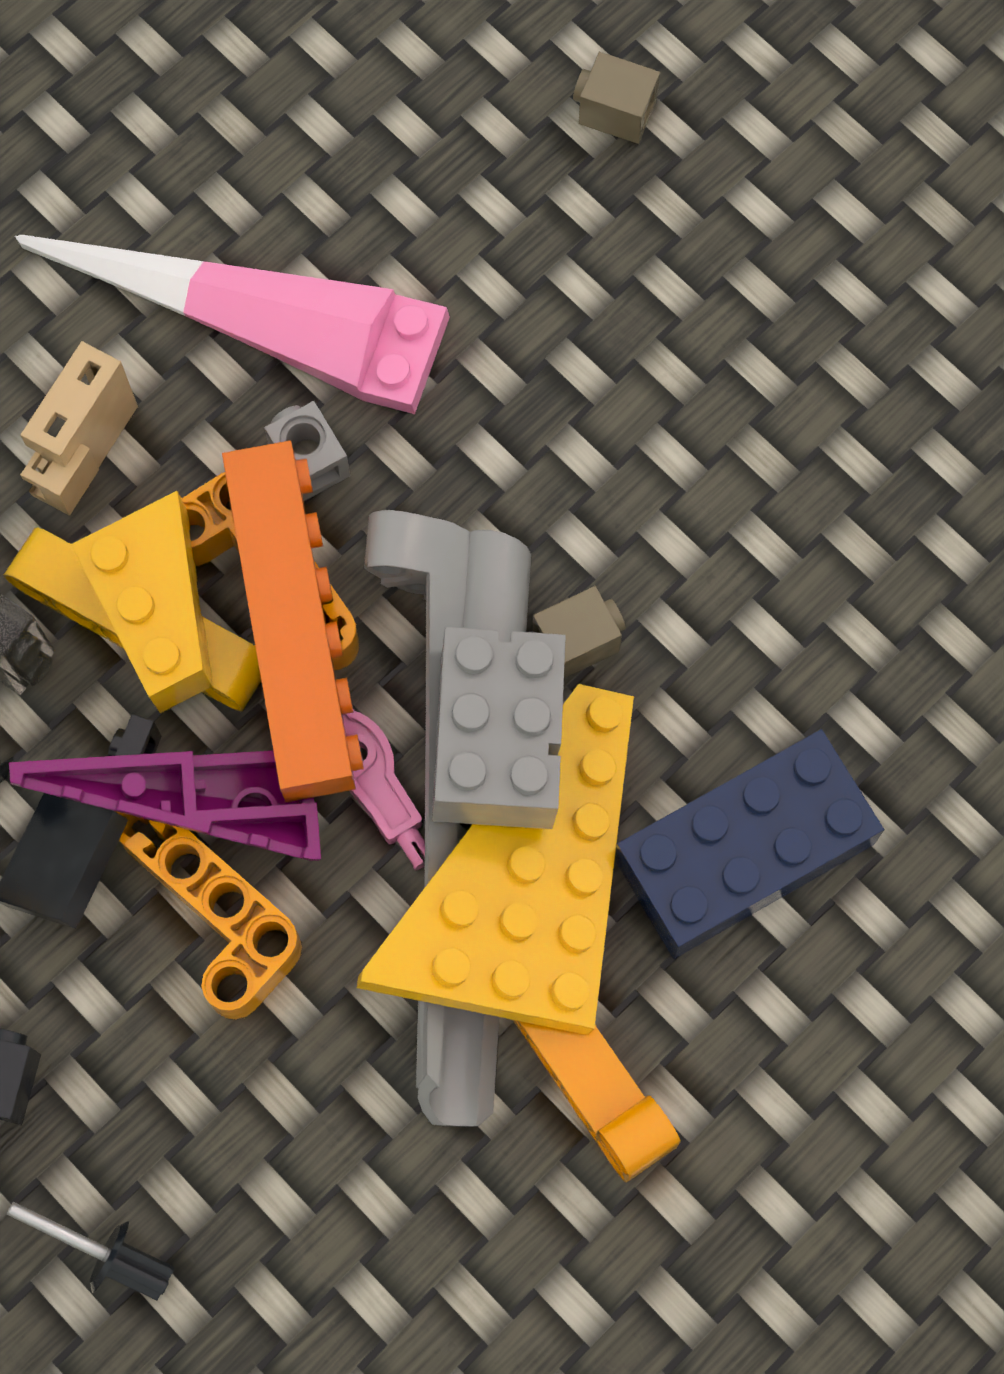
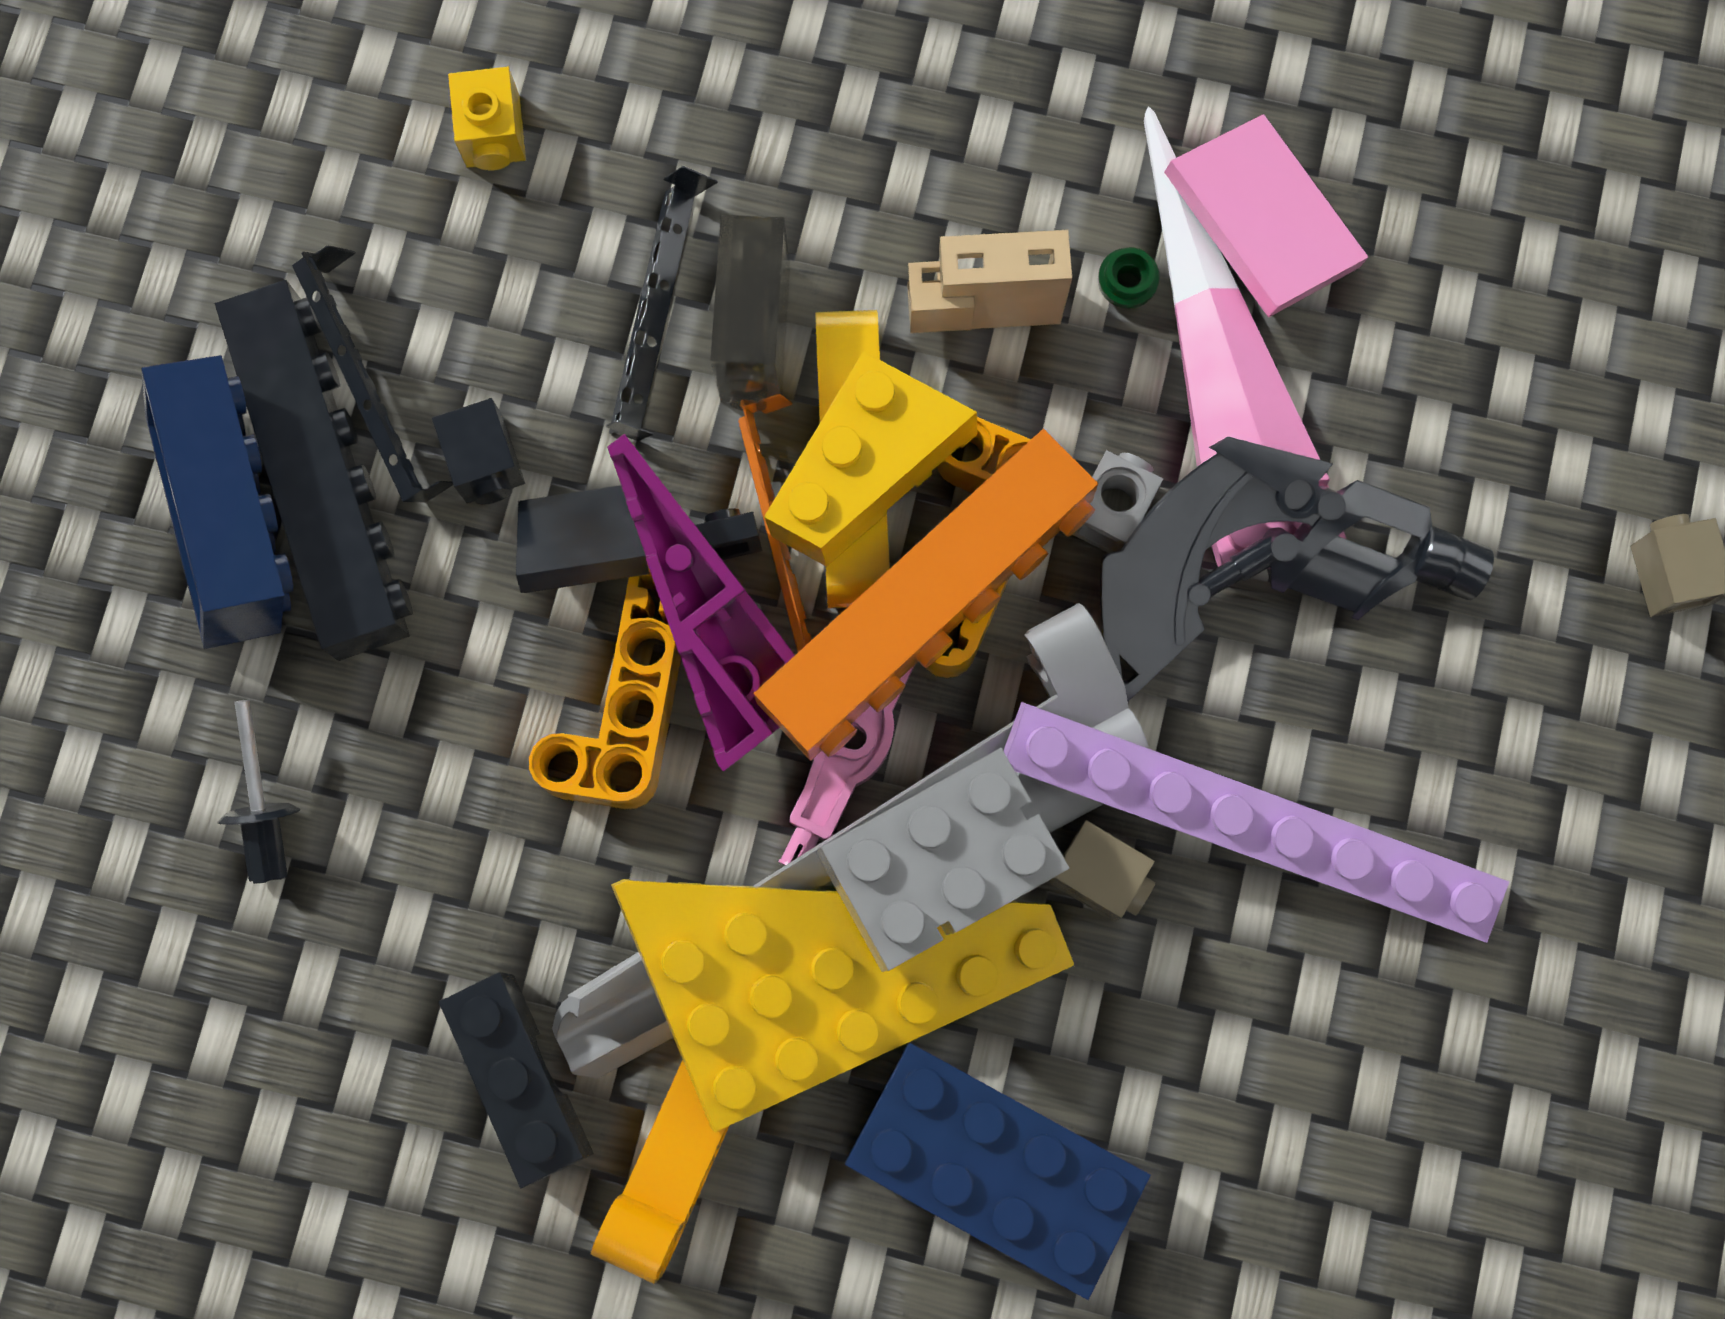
camera: 60 degrees right, 5 degrees up
none -> black arch [438,972,594,1189]
none -> orange piece [738,394,812,652]
none -> lavender plate [1004,702,1509,943]
none -> dark green plate [1098,247,1160,309]
none -> black piece [1100,436,1494,701]
none -> bright pink tile [1164,114,1368,318]

